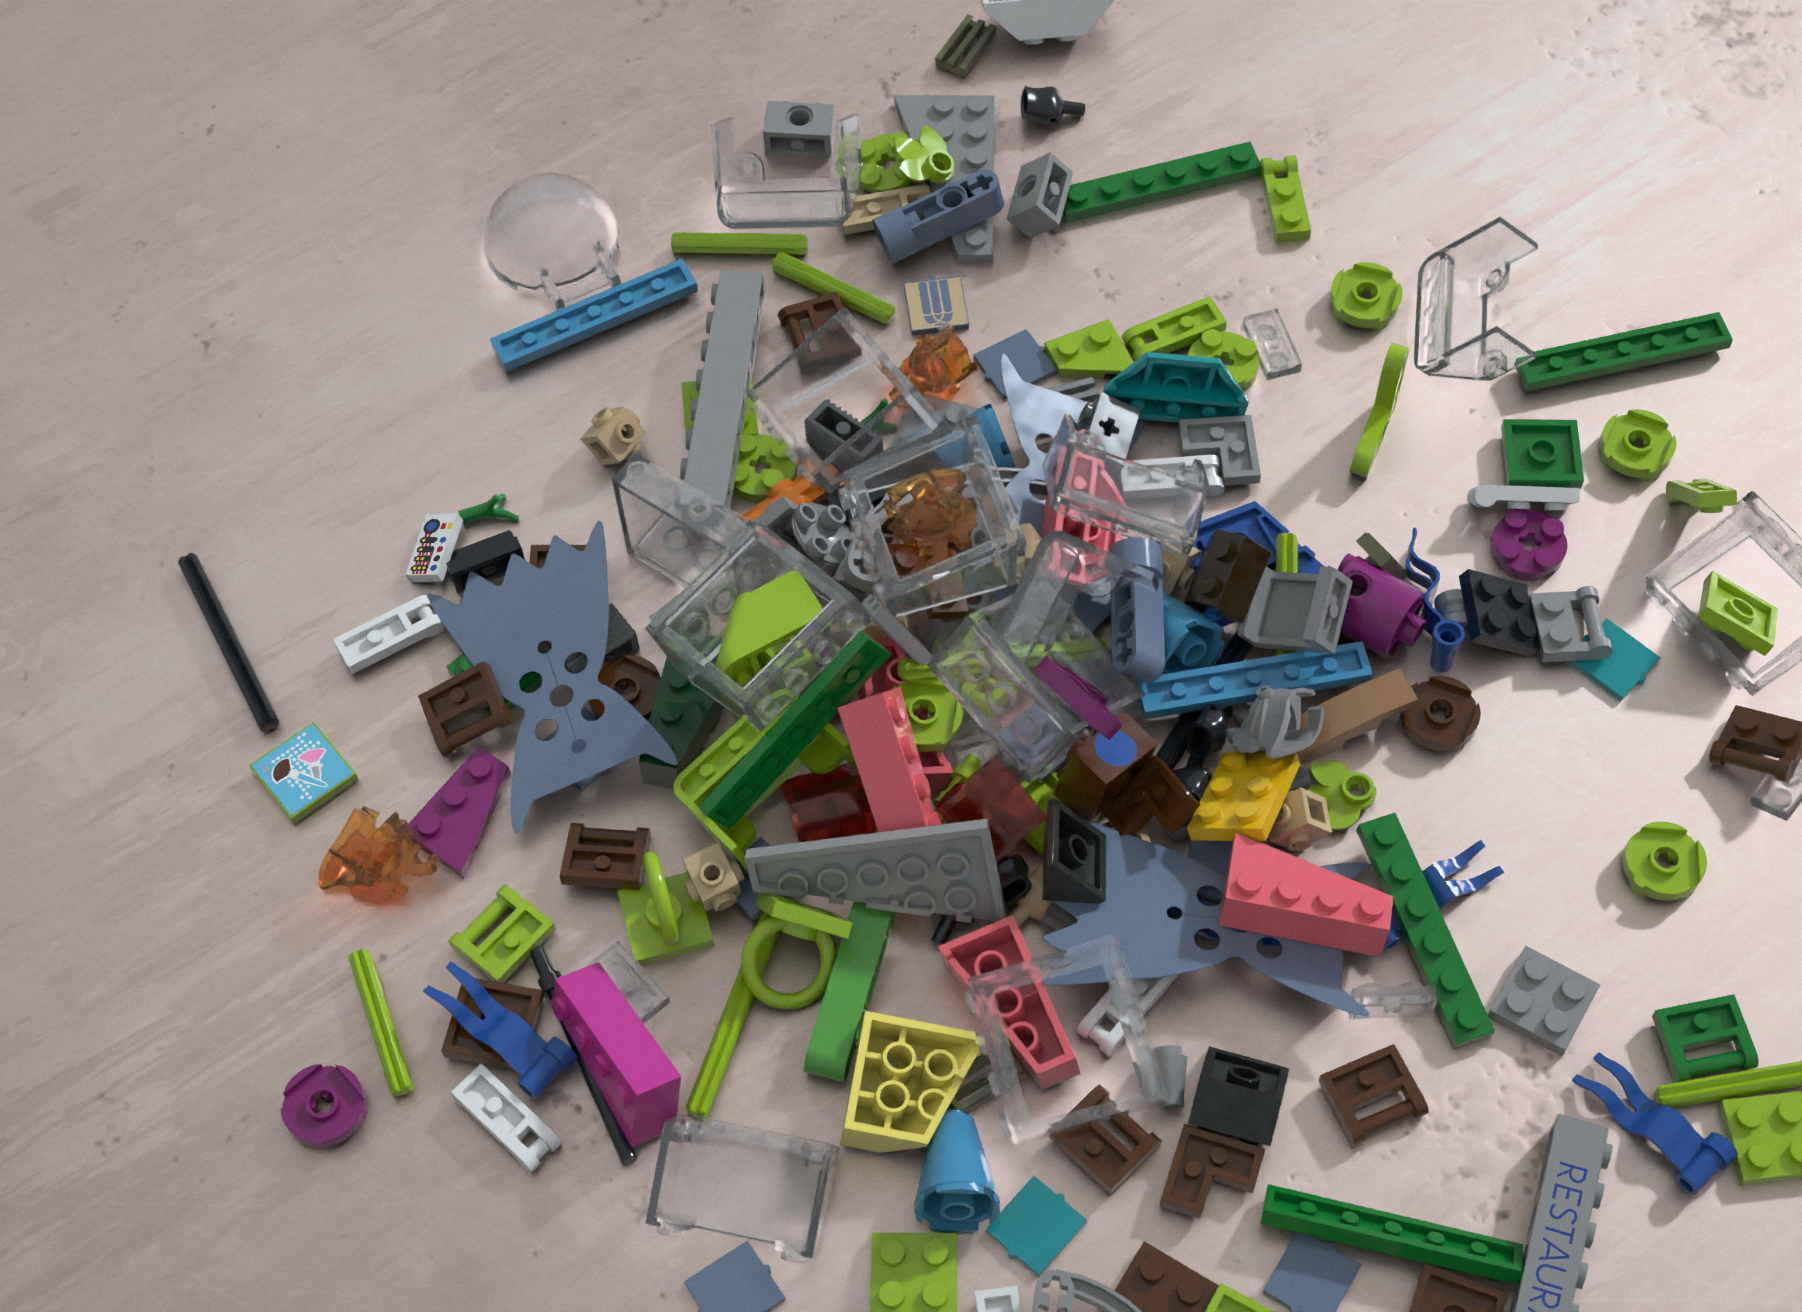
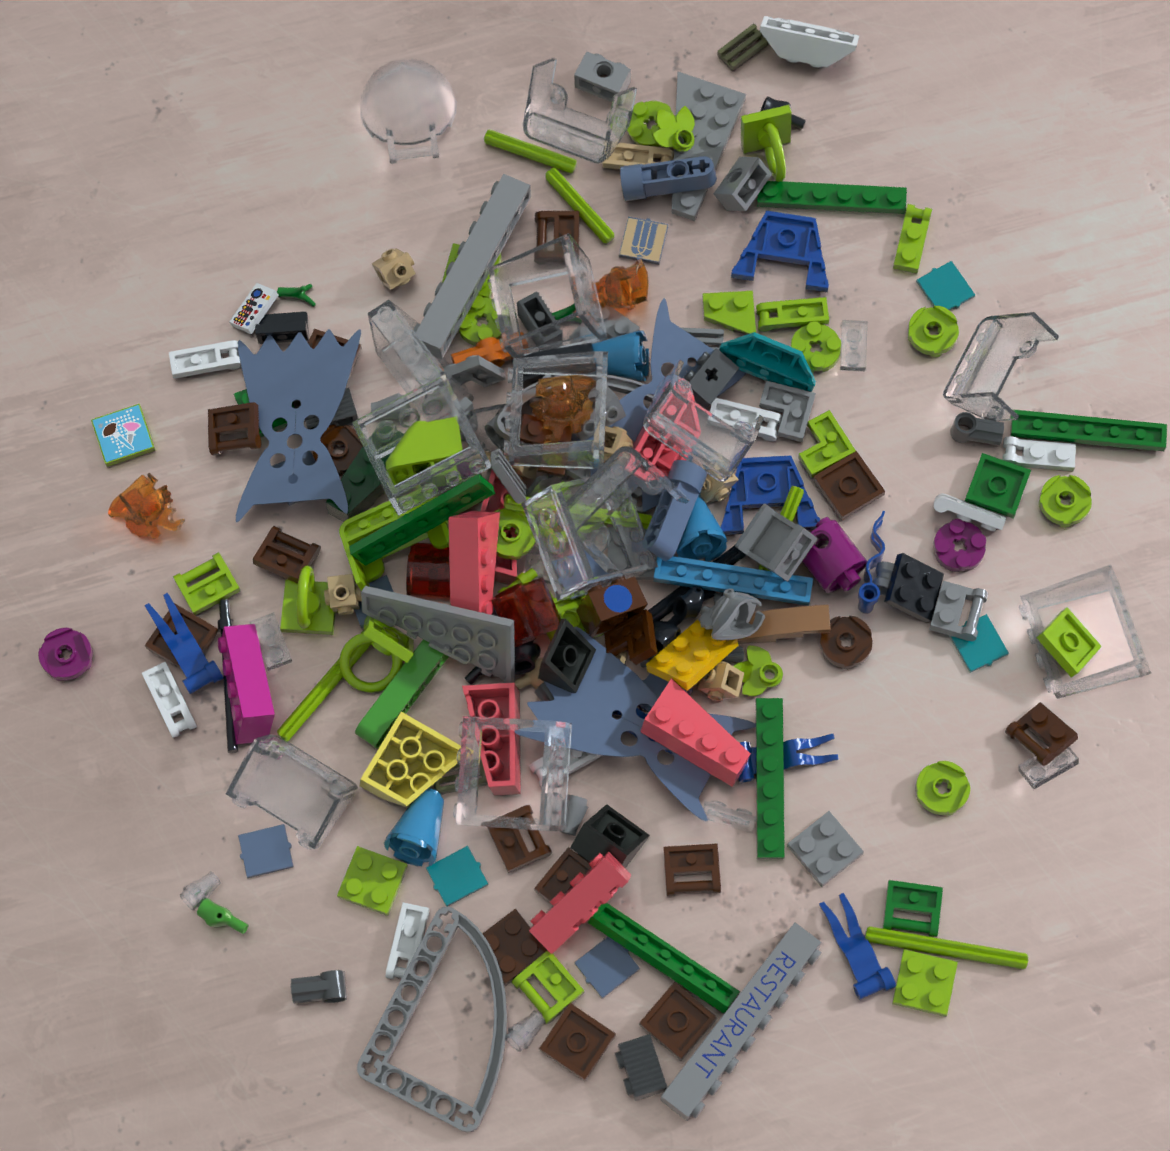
camera: 20 degrees right, 10 degrees up
black axle [178,553,280,732] -> none
lime axle [348,949,413,1097] -> none
magenta wing [402,746,510,879] -> none
dark azure plate [490,259,698,372] -> none
light grey dish [791,503,853,567] -> none
sand blue piece [973,329,1057,400] -> none
magenta beam [1033,654,1123,740] -> none
dark brown slope [1184,529,1271,623] -> none
lime beam [1349,343,1410,478] -> none
olive plate [1356,532,1408,581] -> none
lime plate [1666,478,1737,513] -> none
none -> coral wedge [529,851,631,954]
none -> blue wing [731,211,829,293]
none -> lime tile [741,105,792,182]
none -> lime plate [798,410,856,478]
none -> reddish brown plate [813,451,885,521]
none -> teal piece [916,261,975,310]
none -> dark grey piece [950,412,1004,446]
none -> white plate [1002,436,1076,471]

